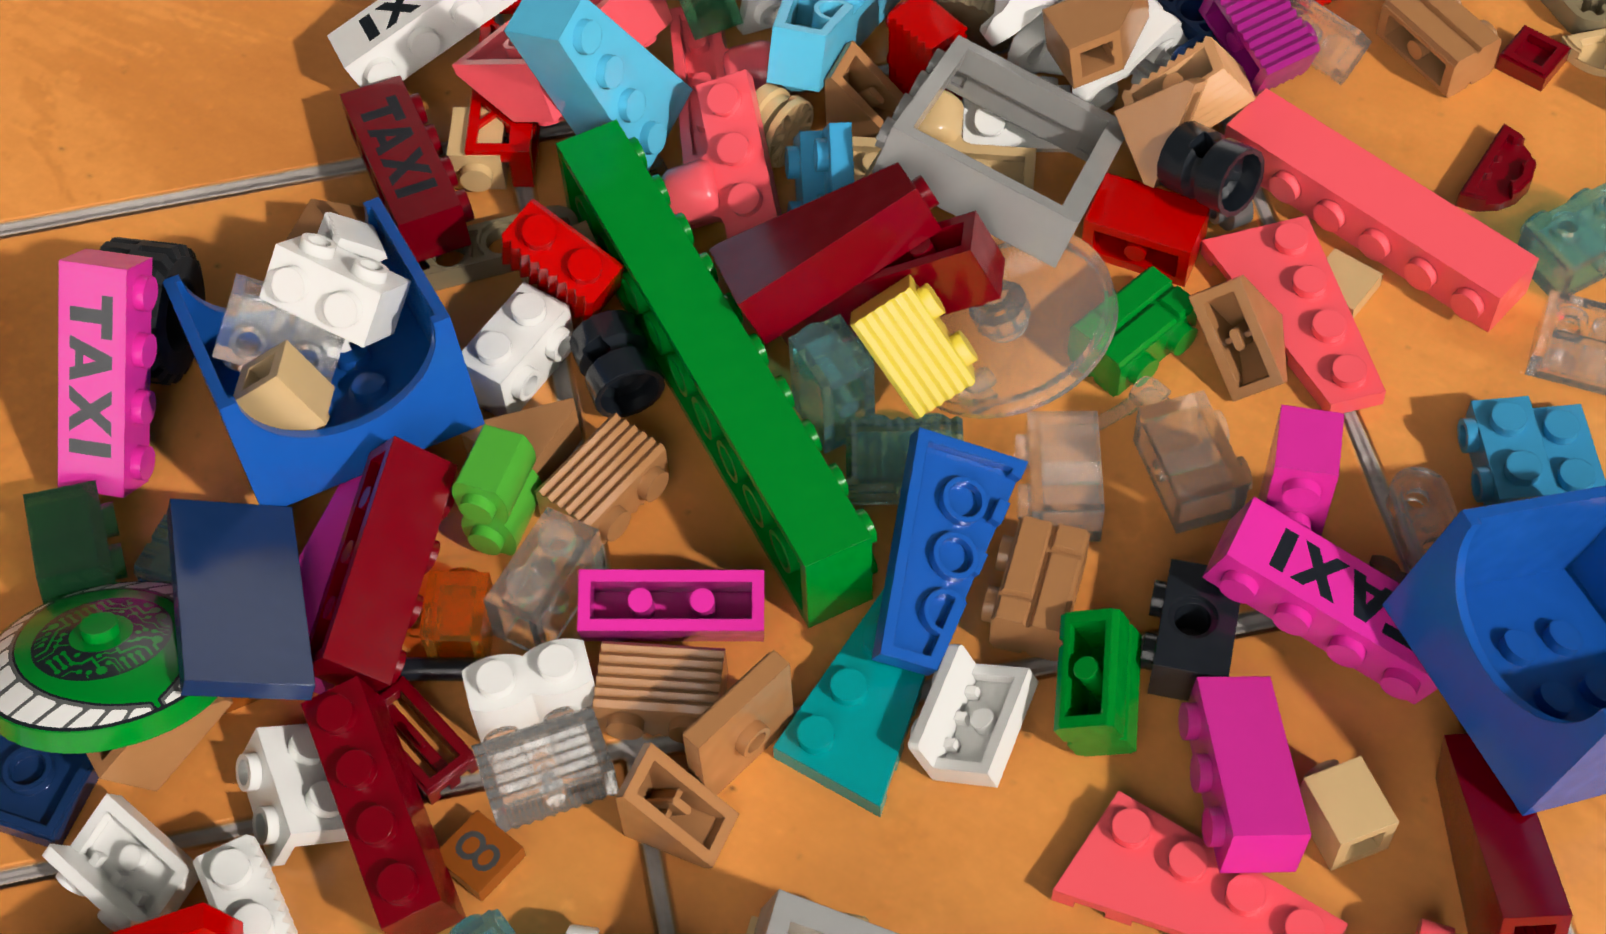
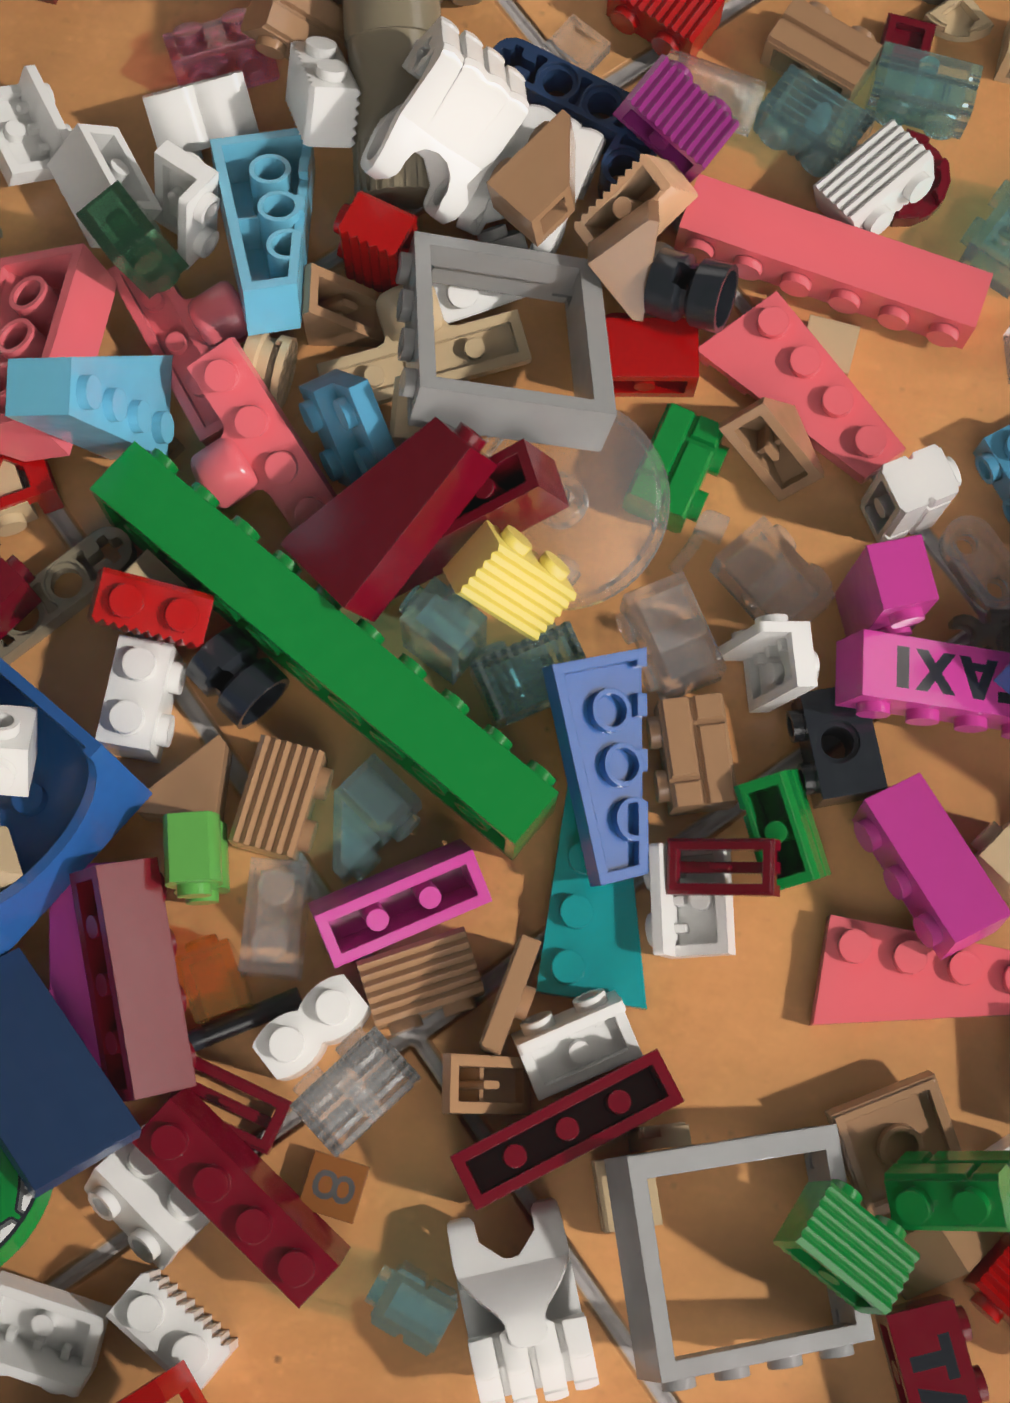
camera: 30 degrees left, 20 degrees up
none -> clear light blue slope [332,753,422,885]
none -> dark red brick [450,1049,684,1211]
none -> white bracket [511,988,643,1101]
none -> dark red tile [666,838,781,897]
none -> white bracket [715,613,820,713]
none -> clear light blue brick [753,64,877,177]
none -> white brick [813,119,935,235]
none -> white brick [860,444,962,543]
none -> clear light blue brick [863,41,983,140]

